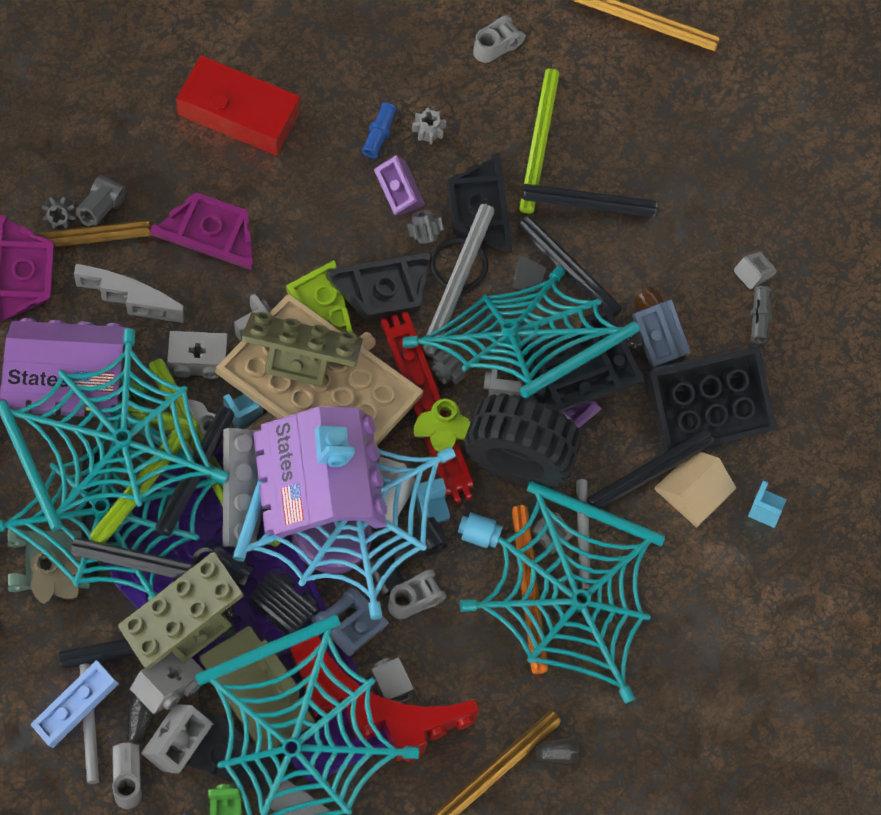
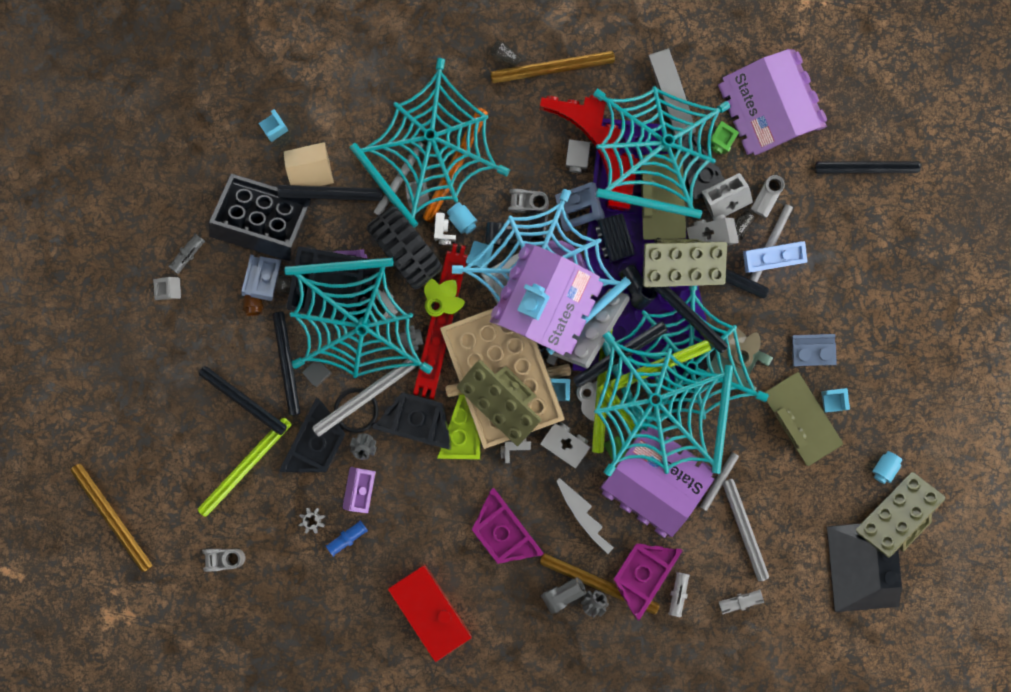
camera: 140 degrees left, 20 degrees up
none -> white bracket [434,213,456,245]

